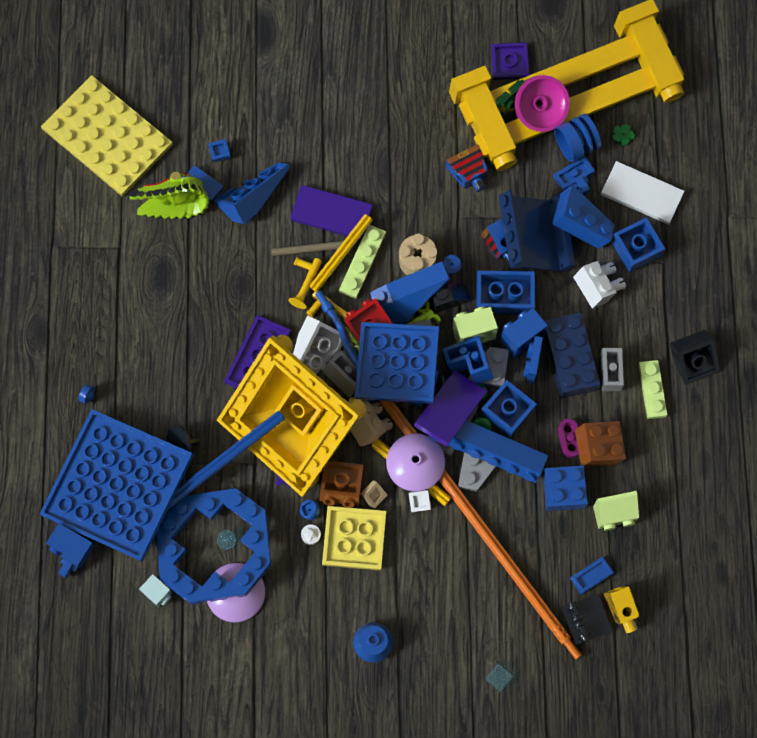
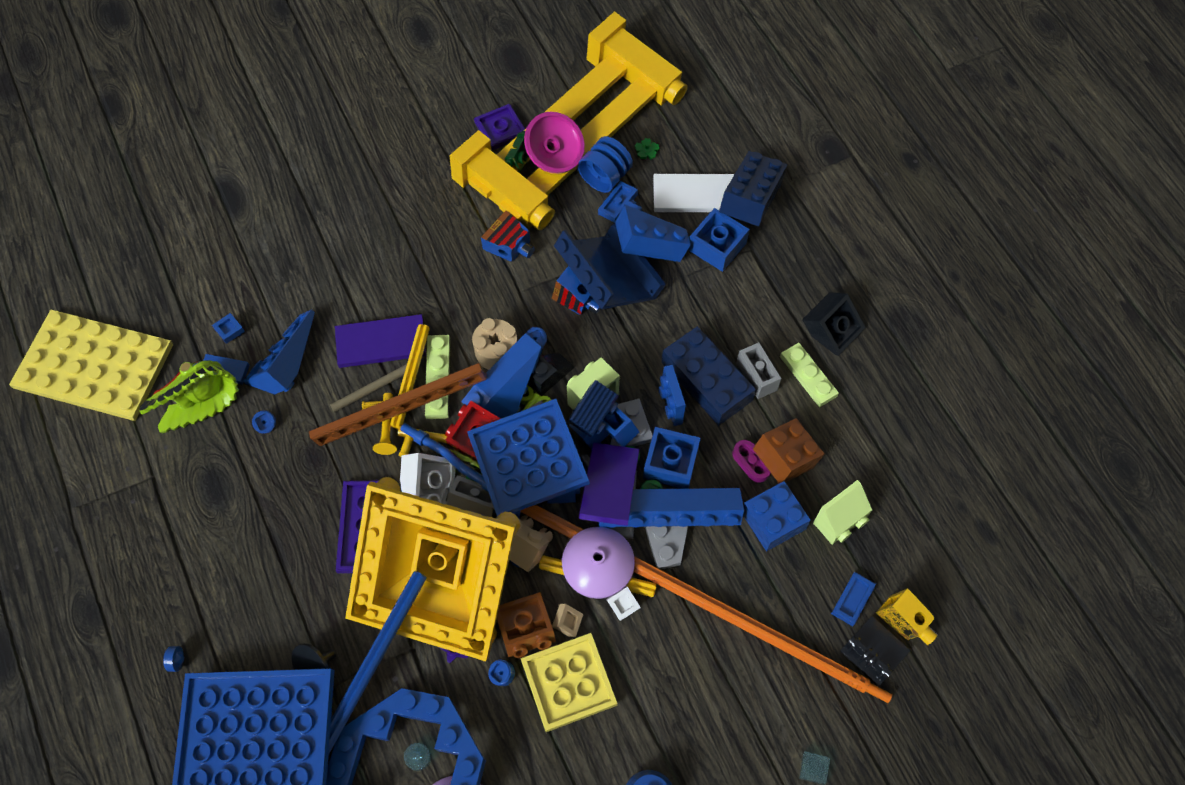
camera: 25 degrees left, 10 degrees down
white tile [301,525,321,545] -> none
blue brick [476,271,535,315] -> none
blue brick [500,308,548,359] -> none
white brick [573,261,626,309] -> none
none -> blue tile [252,411,276,434]
none -> dark orange tile [309,363,488,446]
none -> dark blue brick [567,380,619,437]
none -> dark blue brick [719,151,788,226]

